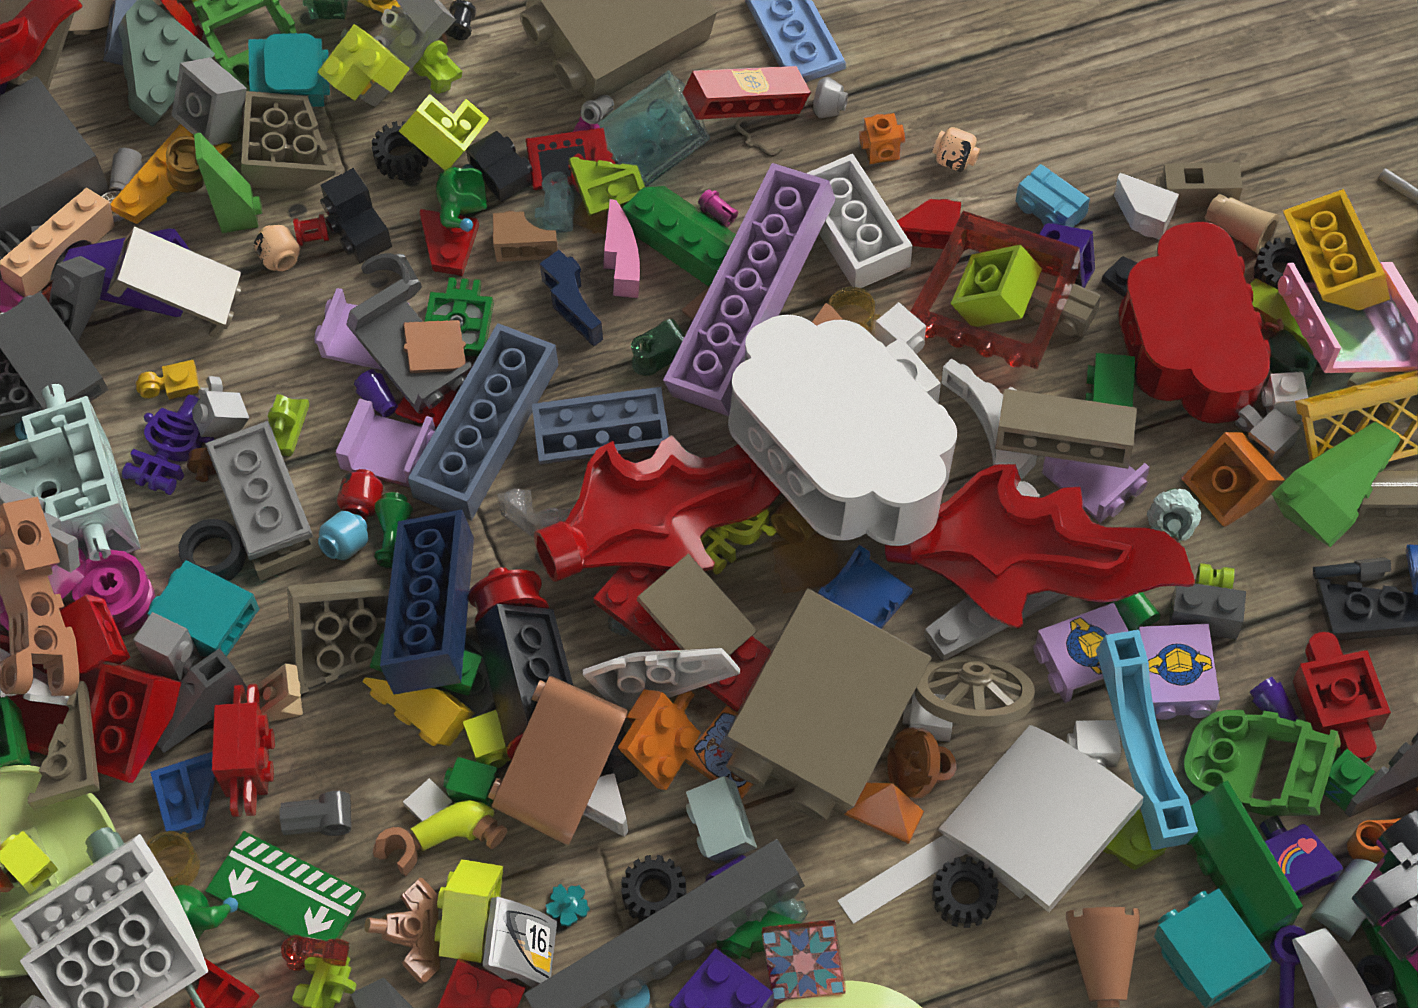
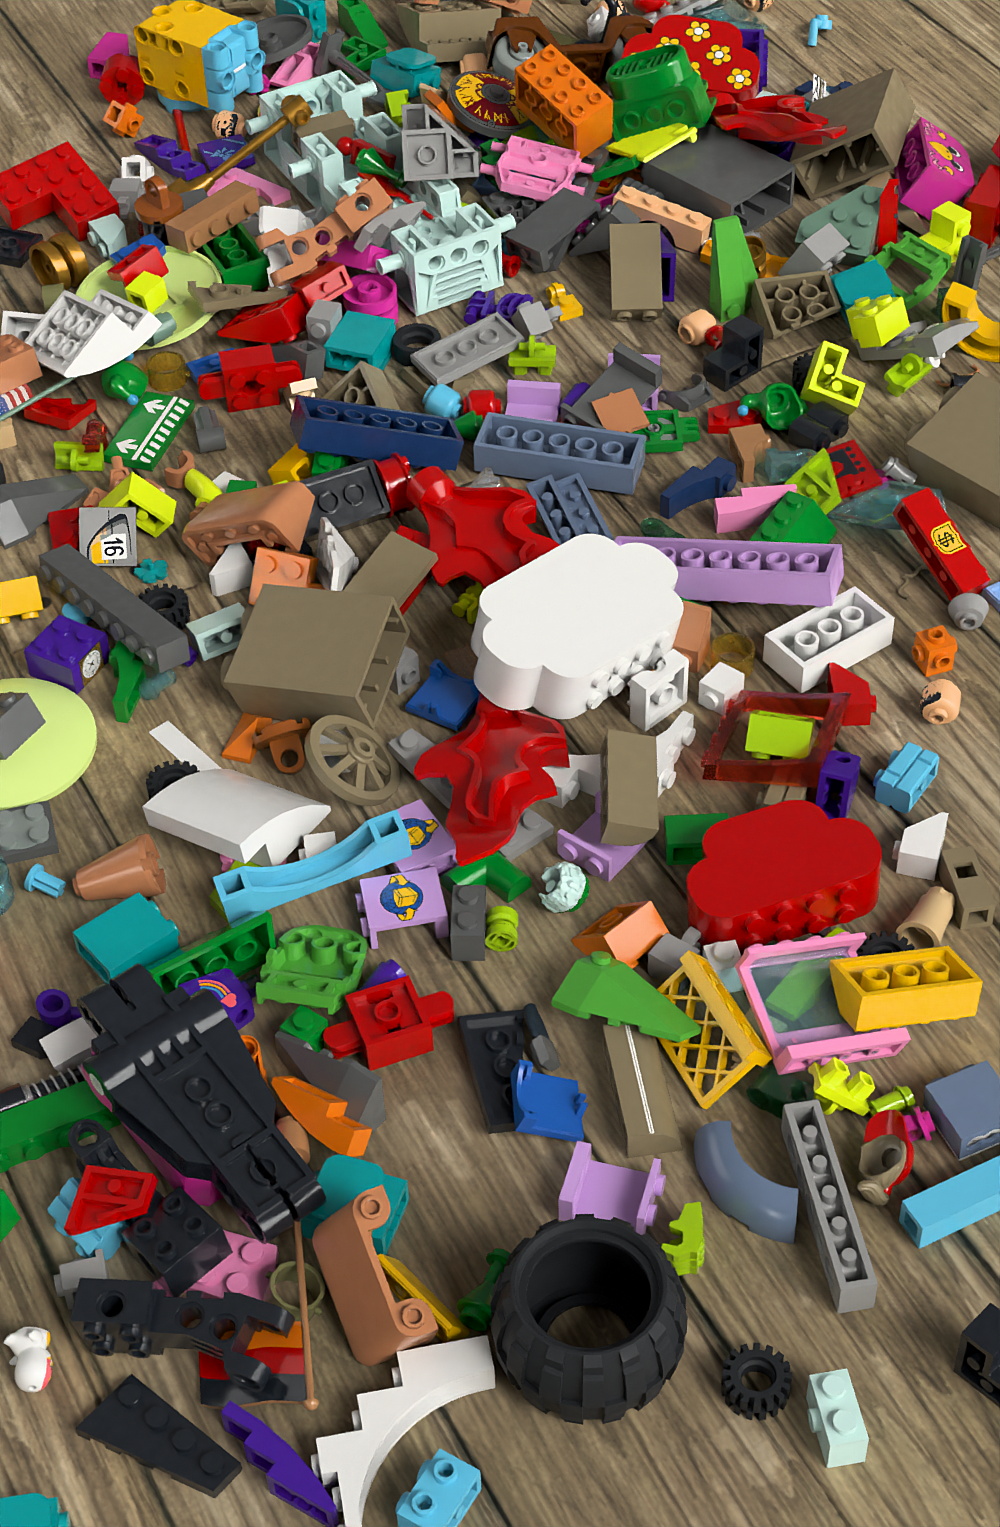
camera: 80 degrees right, 15 degrees down
tile [761,920,846,1001] -> none

